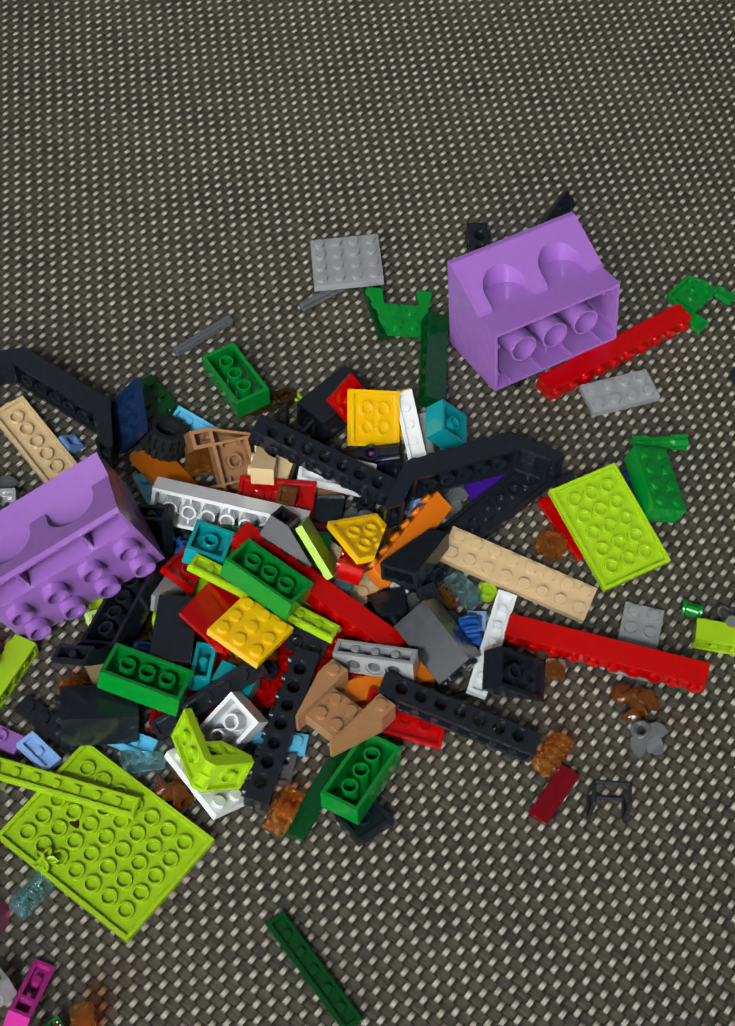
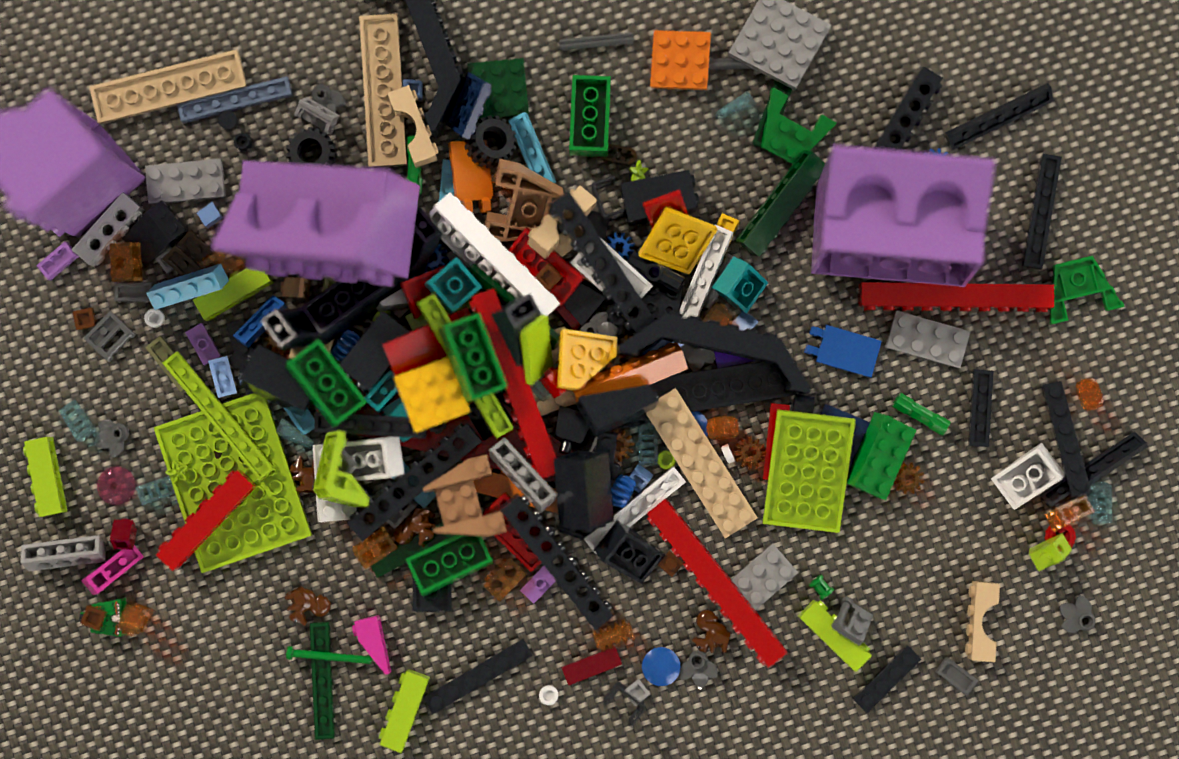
camera: 40 degrees right, 30 degrees up
none -> dark red brick [109,518,137,550]
none -> red brick [156,470,257,571]
none -> blue plate [233,295,288,348]
none -> medium nougat slope [280,277,311,300]
none -> reddish brown animal [284,586,331,626]
none -> green bar [286,646,373,664]
none -> dark pink slope [352,615,391,675]
none -> lime brick [378,669,430,753]
none -> tan arch [387,85,439,168]
none -> reddish brown animal [394,508,436,548]
none -> black plate [423,638,533,714]
none -> clear orange brick [483,557,527,602]
none -> medium lavender plate [520,566,556,604]
none -> white tile [539,685,559,705]
none -> light grey tile [624,679,650,707]
none -> blue dish [642,647,680,686]
none -> orange plate [650,30,711,90]
none -> clear orange gear [706,416,739,440]
none -> clear light blue slope [715,92,756,119]
none -> white tile [721,444,736,464]
none -> blue tile [804,325,882,378]
none -> clear orange gear [893,462,925,494]
none -> black plate [968,369,994,447]
none -> black plate [1022,153,1062,270]

